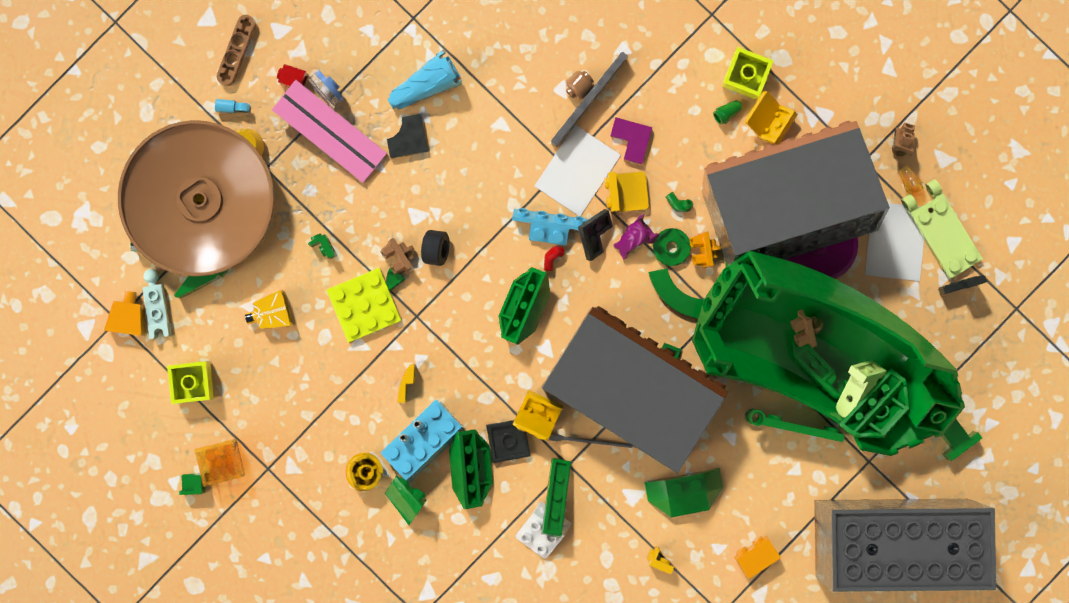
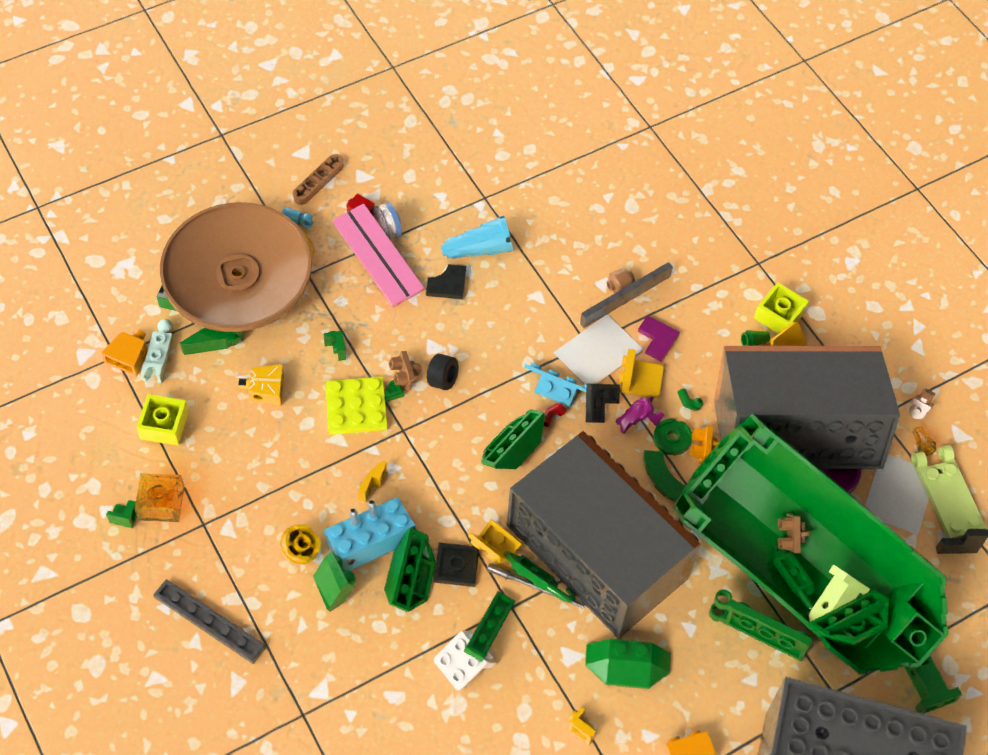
camera: 10 degrees right, 30 degrees down
none -> flat silver tile [153,579,266,664]
none -> green plate [505,551,576,603]

